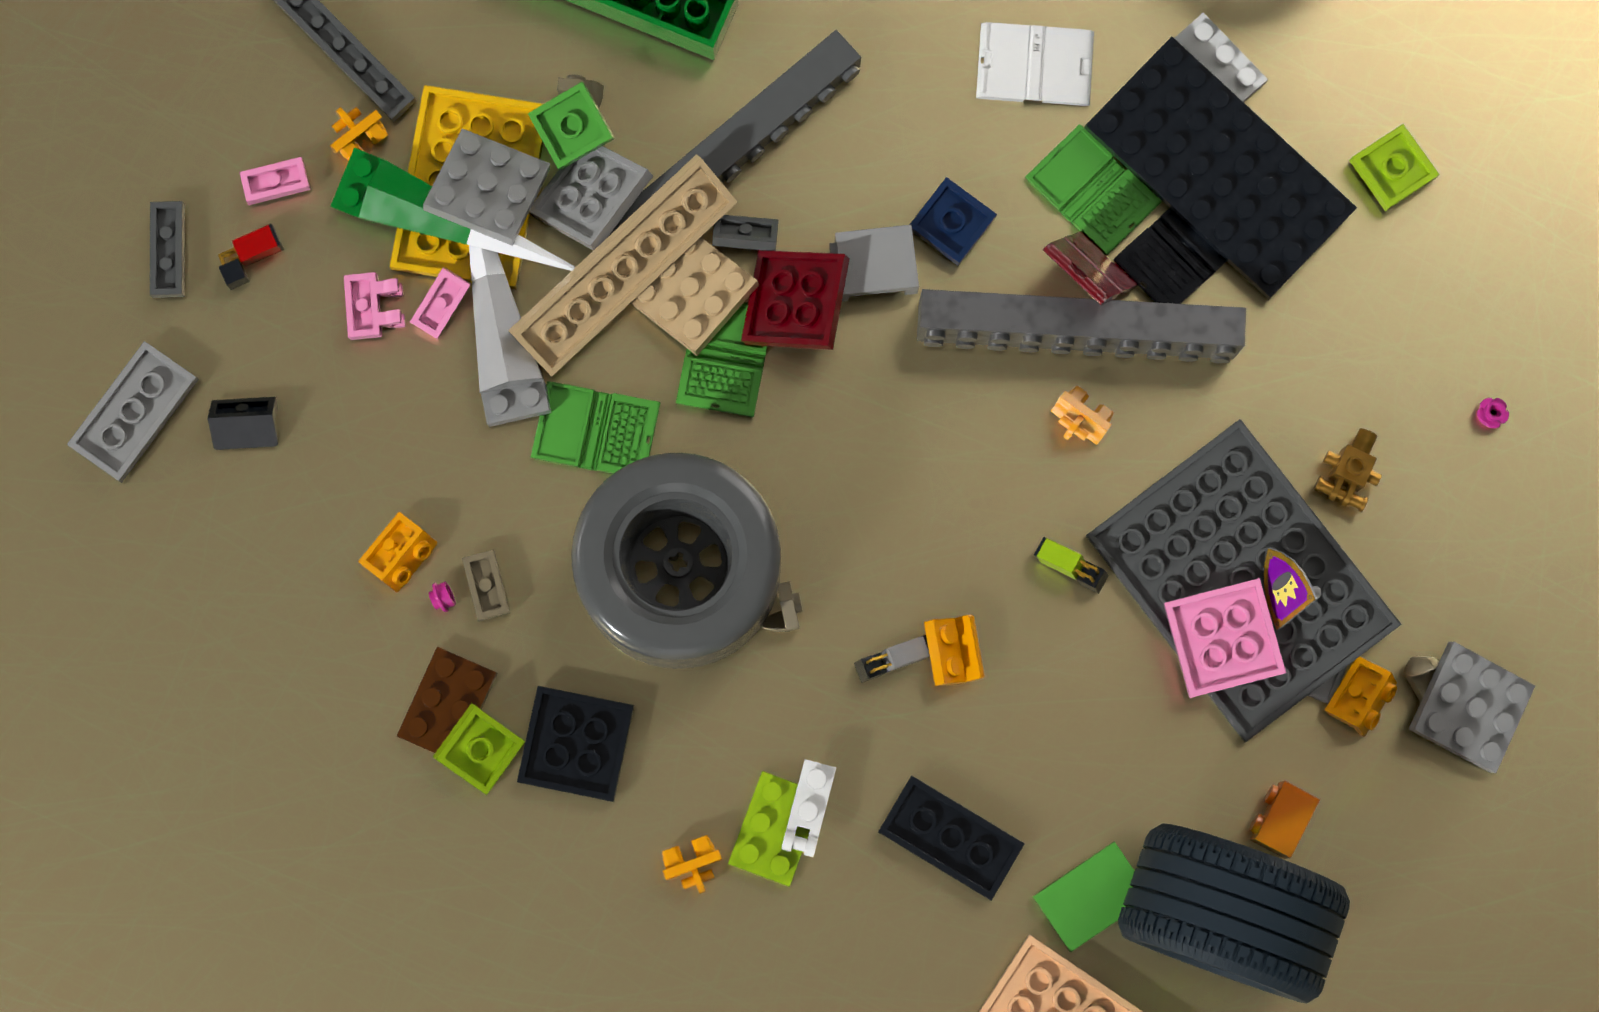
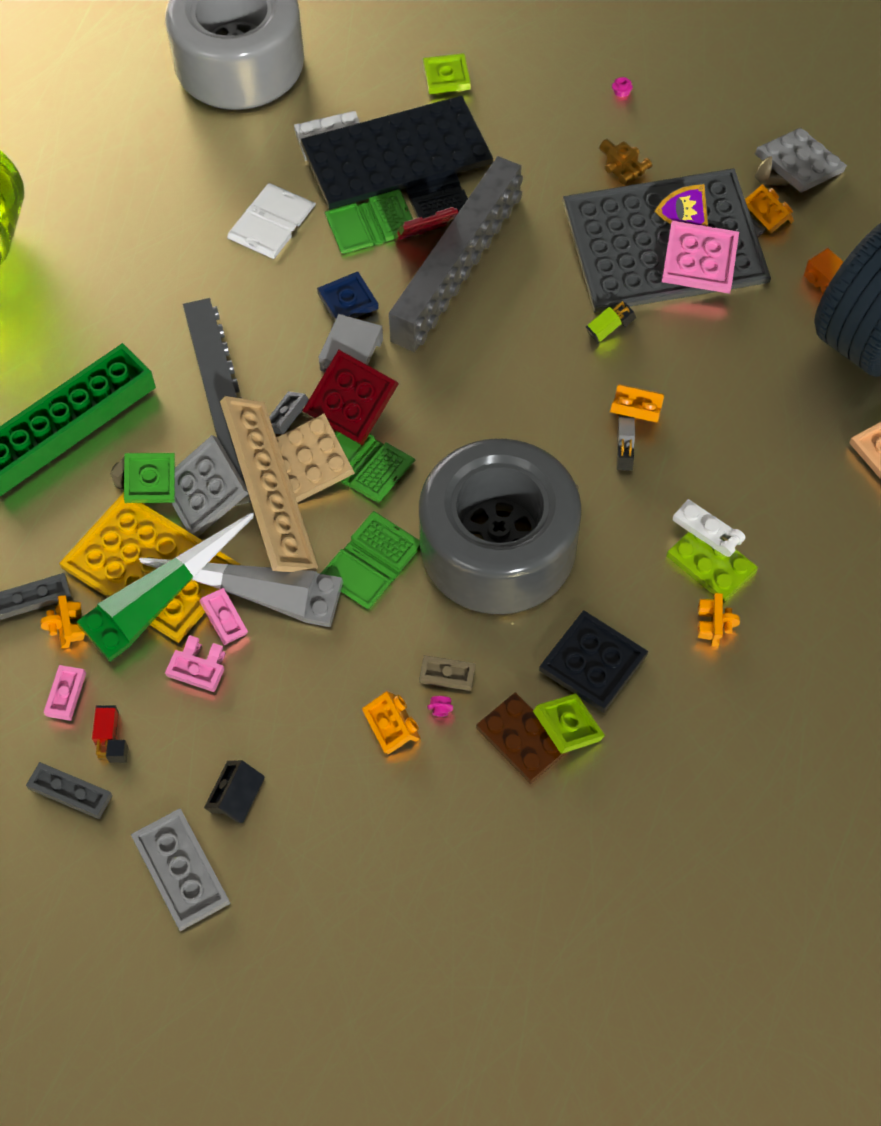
camera: 60 degrees left, 20 degrees down
light grey plate [423,128,550,246] -> none
black plate [878,775,1025,901] -> none
bright green tile [1032,842,1134,952] -> none
light orange hips [1051,386,1113,445] -> none

